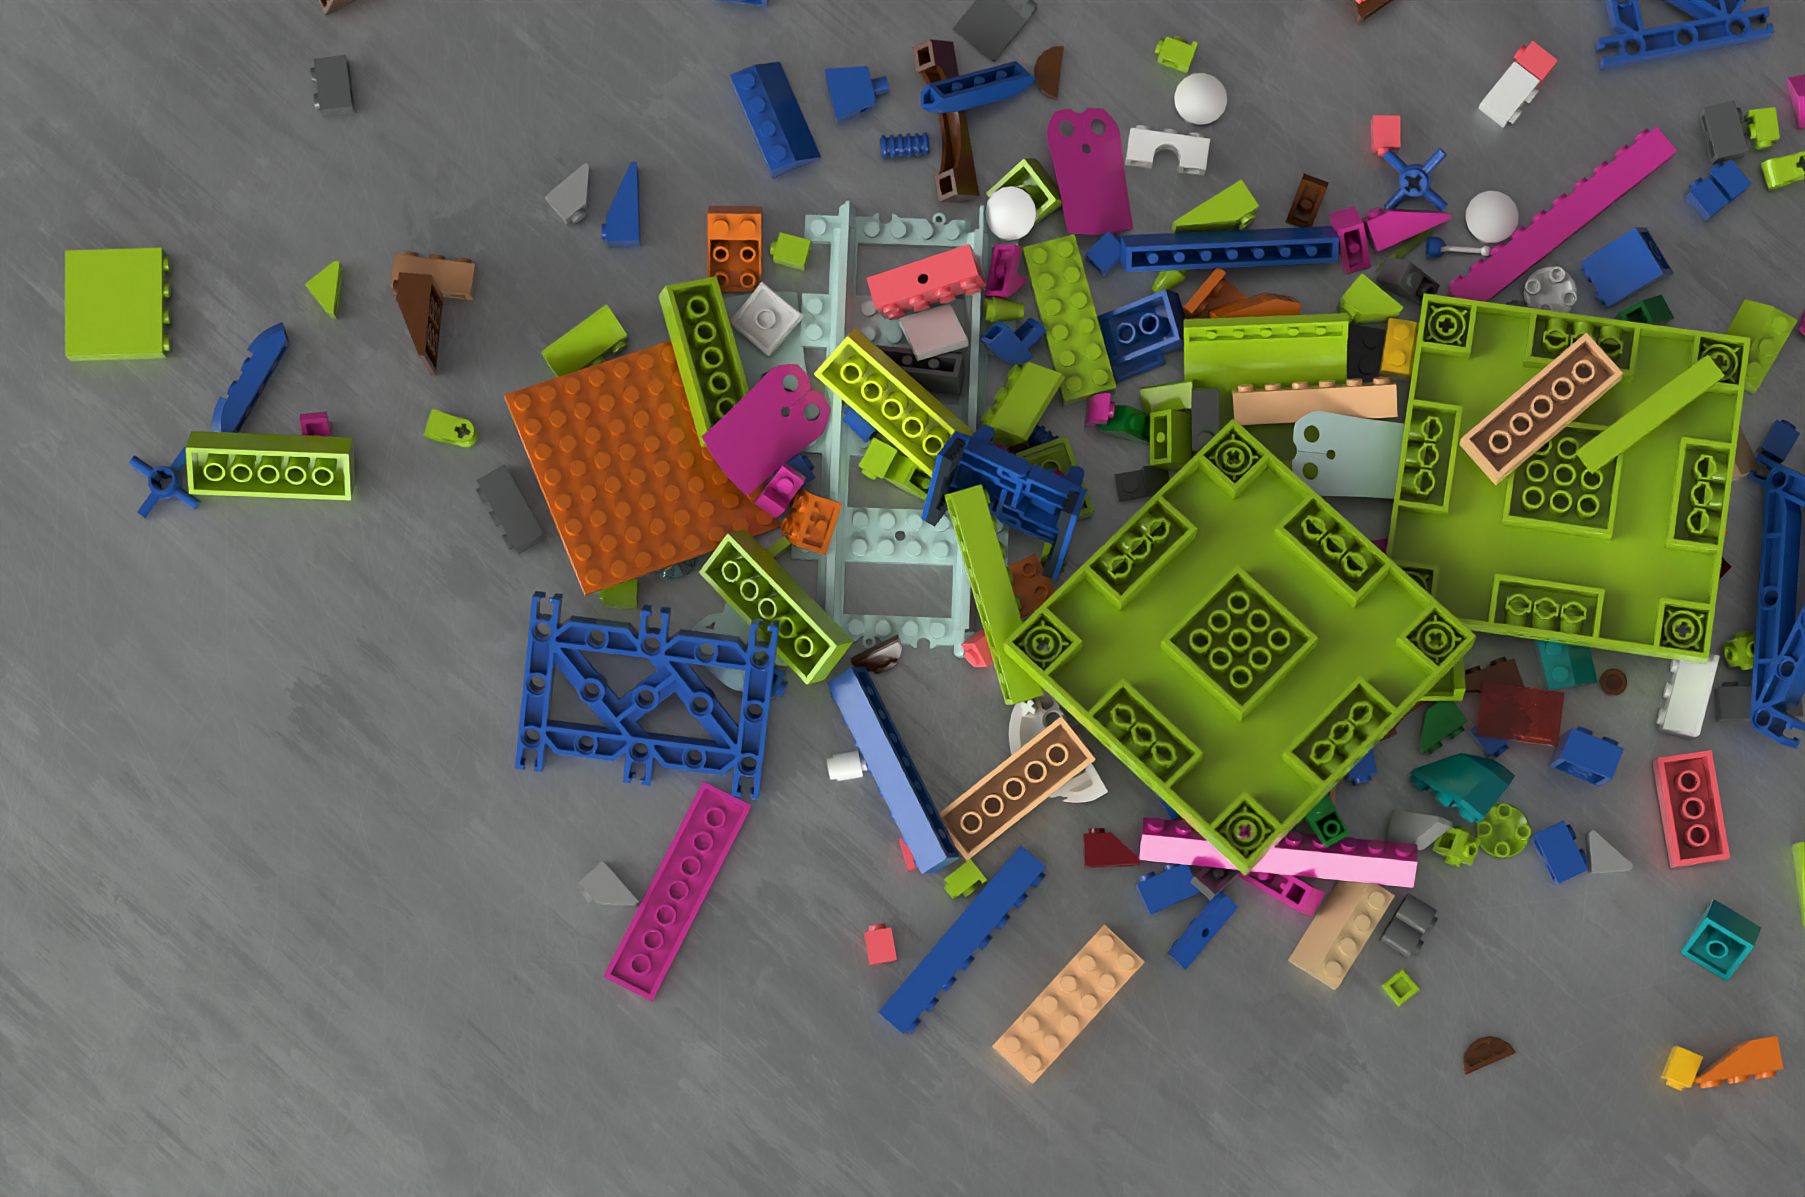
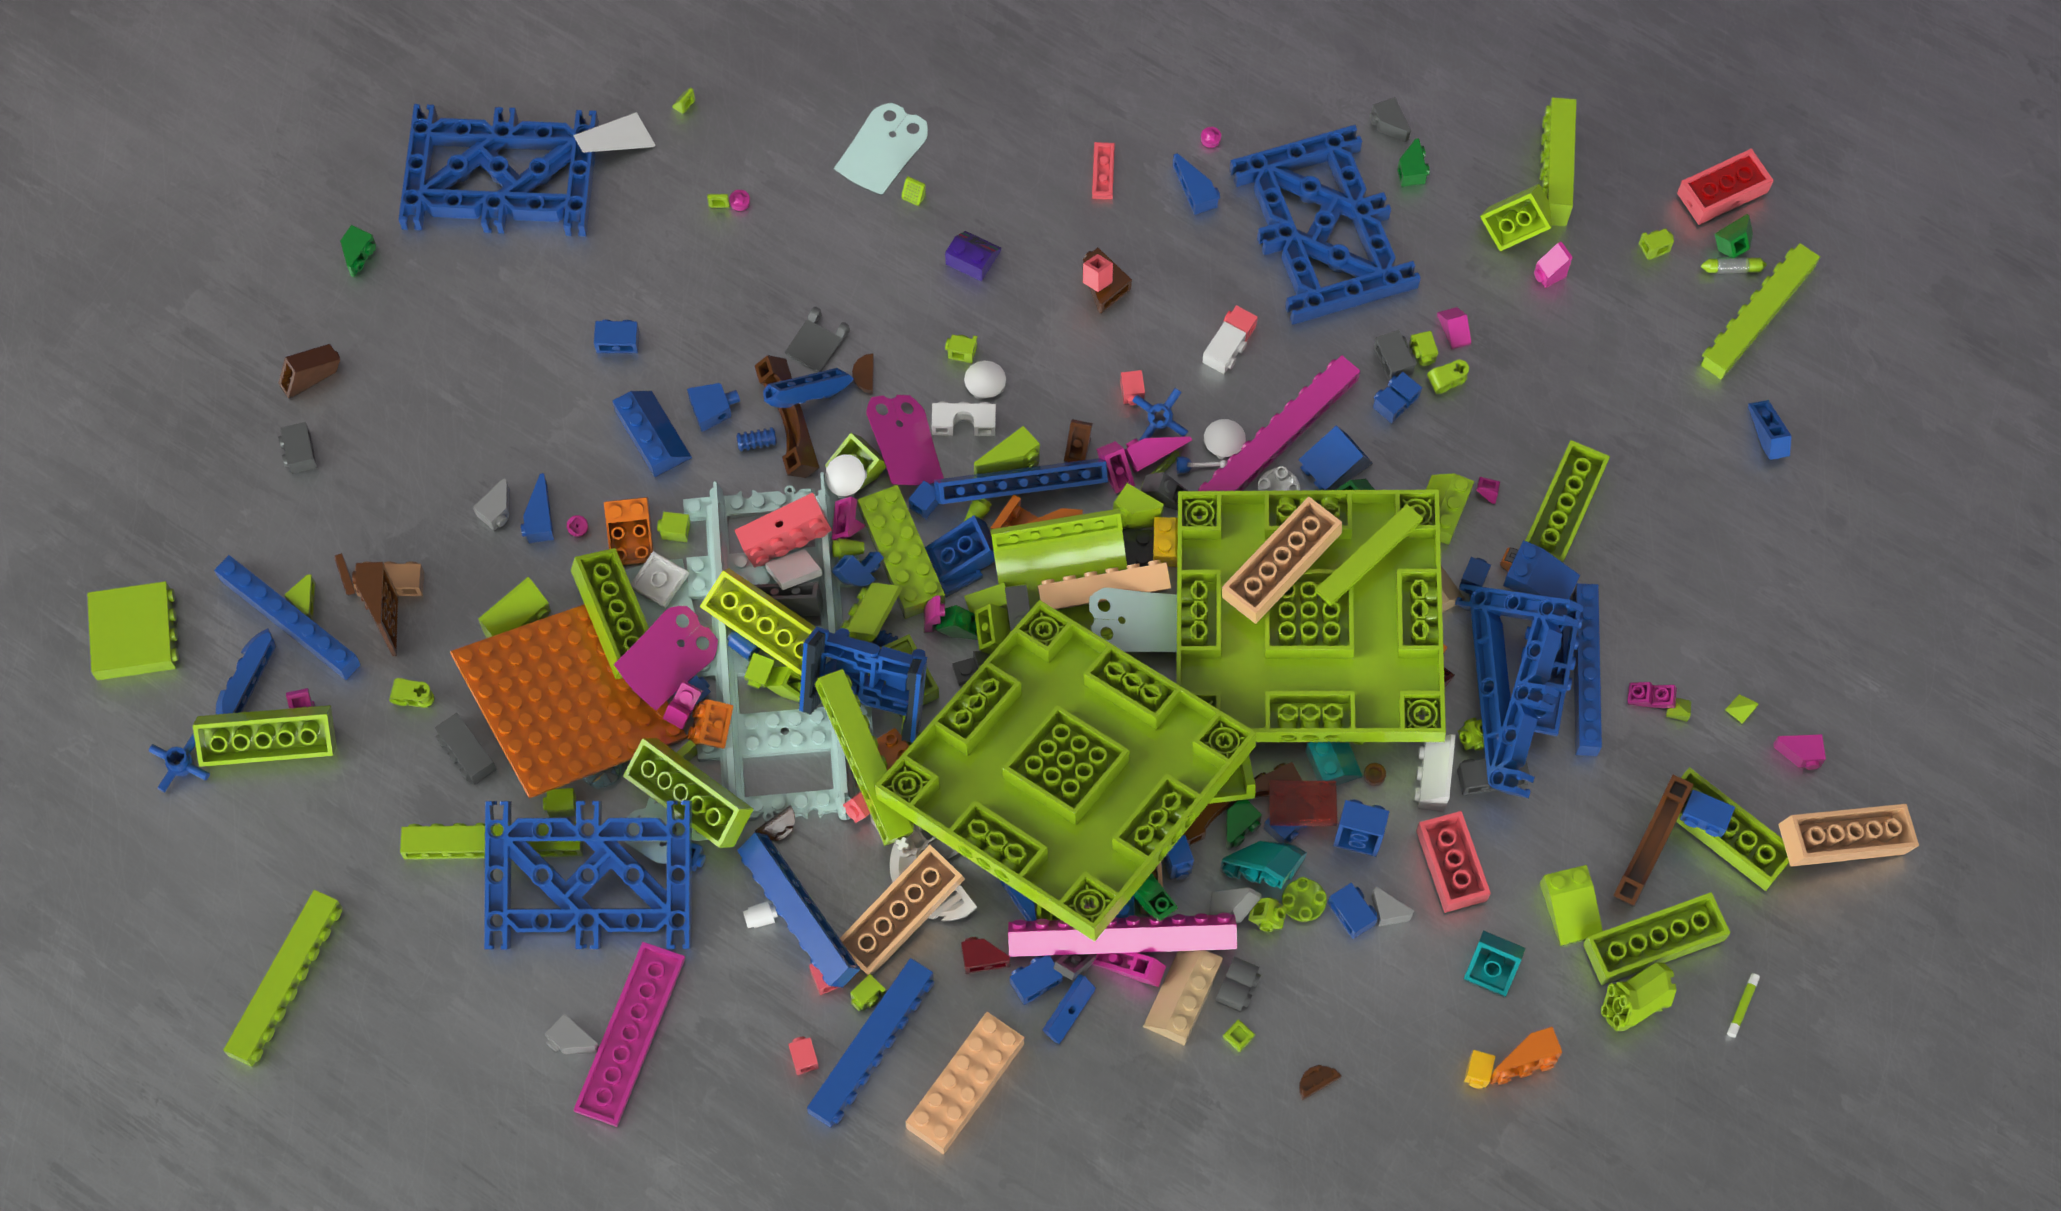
camera: 10 degrees left, 15 degrees down
none -> blue brick [214,555,361,680]
none -> lime brick [223,890,342,1067]
none -> reddish brown tile [334,553,356,596]
none -> lime brick [400,821,584,859]
none -> dark pink tile [567,515,588,537]

